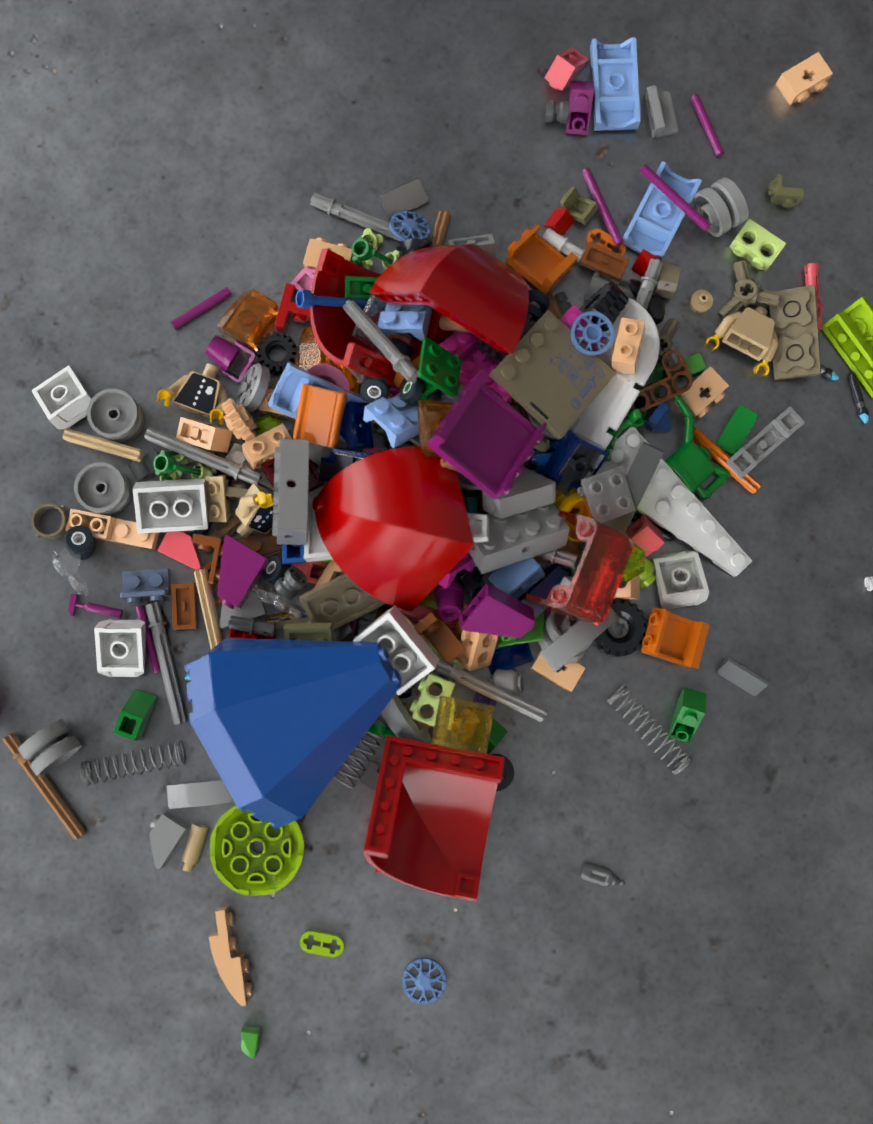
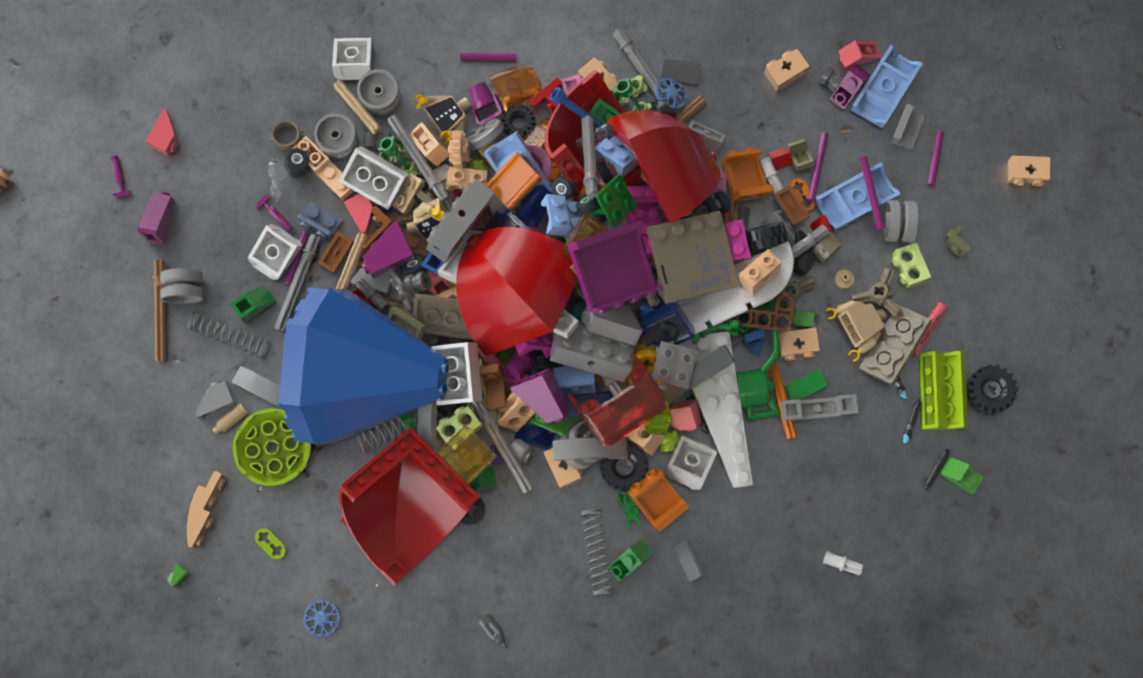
camera: 40 degrees right, 5 degrees down
medium blue wheel [570,311,614,356] -> none
none -> green piece [617,491,641,528]
none -> light nougat brick [764,49,810,92]

